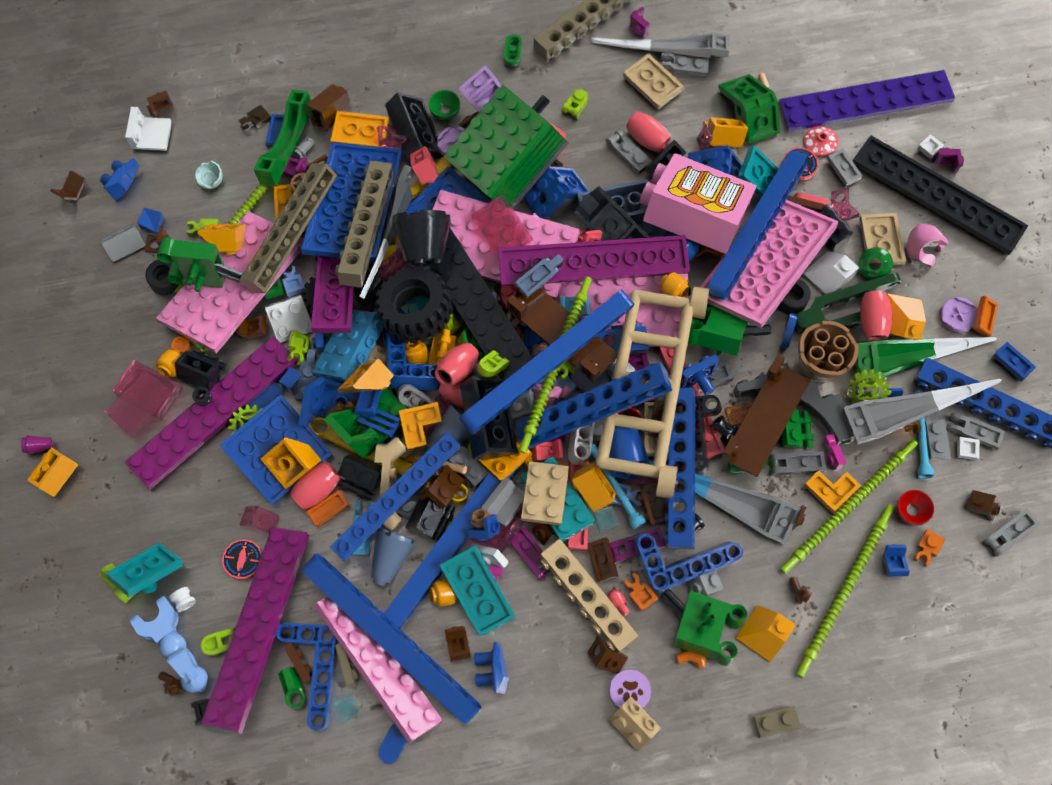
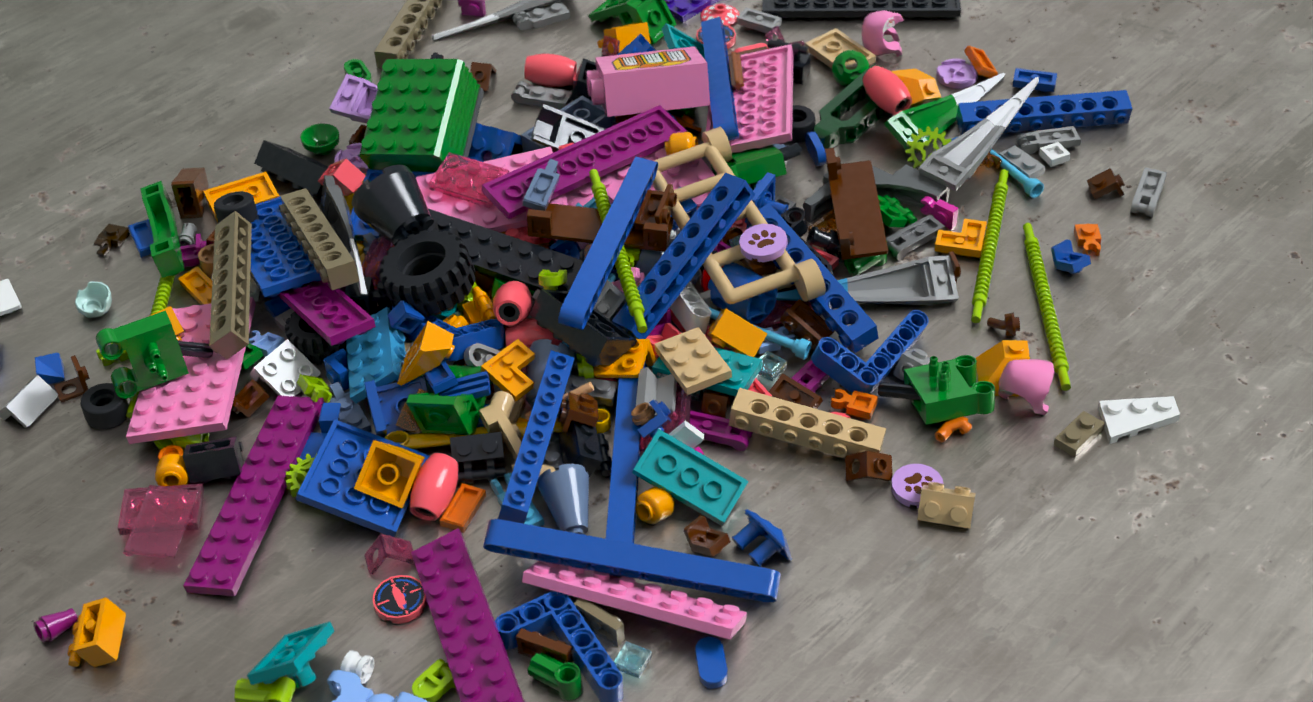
camera: 30 degrees left, 25 degrees down
black bush [192,387,212,406] -> none
clear pink bracket [377,125,406,149] -> none
tan plate [623,53,684,109] -> none
medium nougat cone [798,321,859,383] -> none
white slope [802,251,859,295] -> none
red piece [897,490,934,526] -> none
none -> black tyre [214,191,258,223]
none -> blue slope [387,300,425,334]
none -> reddish brown bracket [470,62,497,92]
none -> reddish brown bracket [634,184,677,230]
none -> dark orange axle [728,52,744,91]
none -> lavender tile [739,224,788,262]
none -> bright pink piece [998,359,1054,415]
none -> white wing [1098,396,1180,444]

